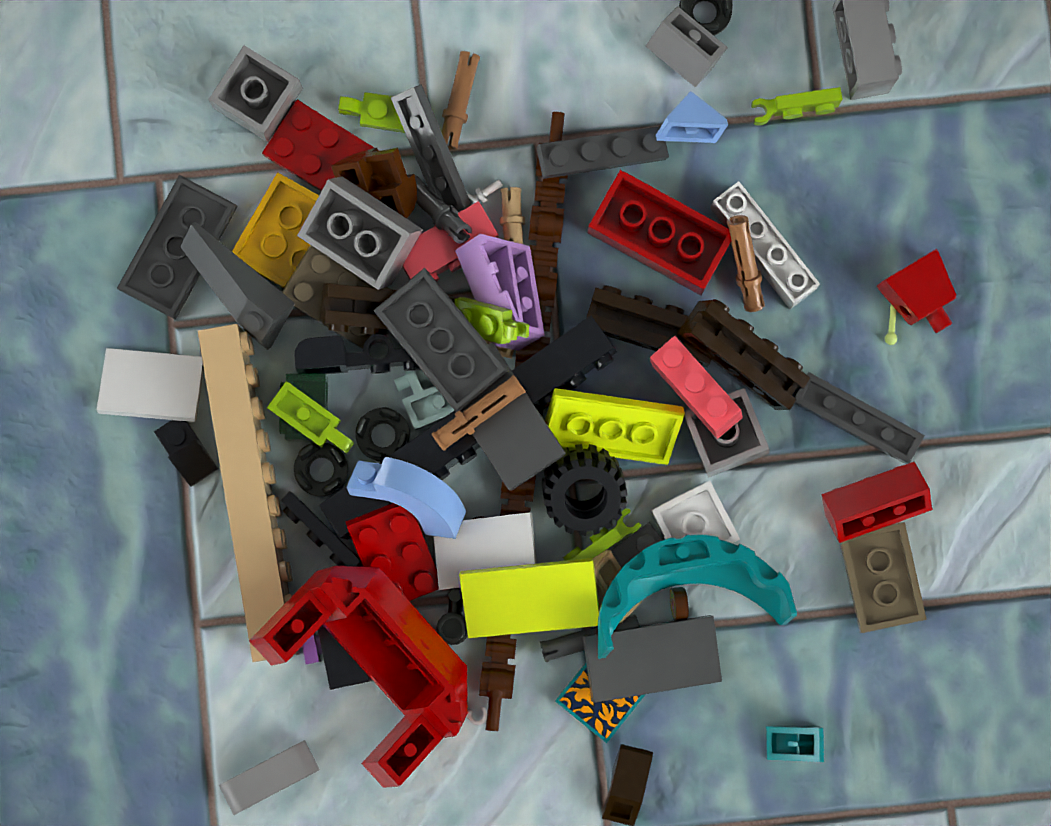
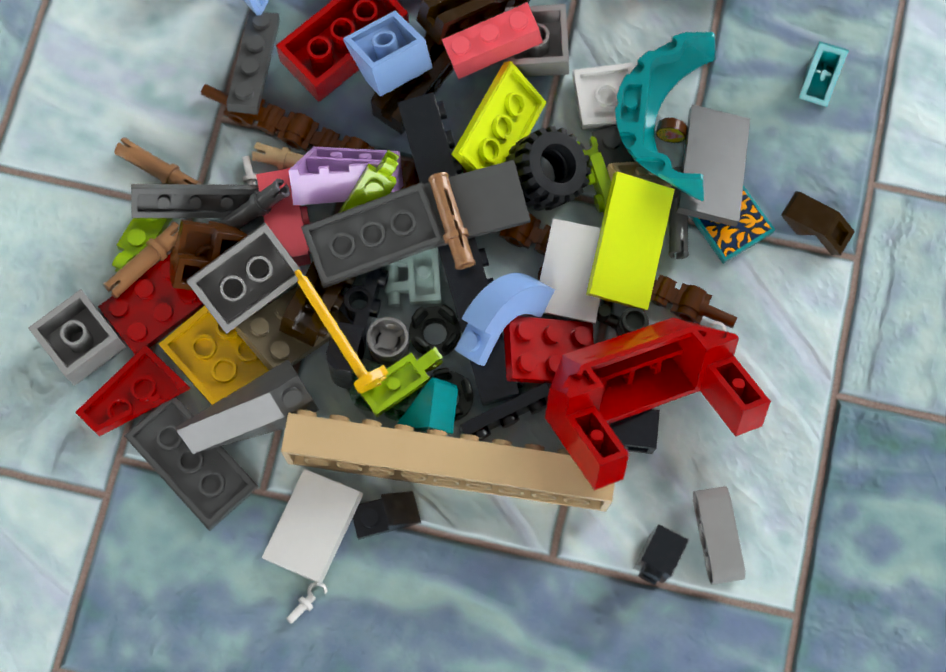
camera: 75 degrees left, 10 degrees down
none -> red wing [75,345,191,436]
none -> medium nougat pin [103,221,179,299]
none -> white hand [286,582,328,624]
none -> yellow piece [294,269,389,394]
none -> light blue slope [343,10,433,97]
none -> light grey wheel [367,317,410,368]
none -> teal slope [397,377,458,434]
none -> black brick [634,524,689,585]

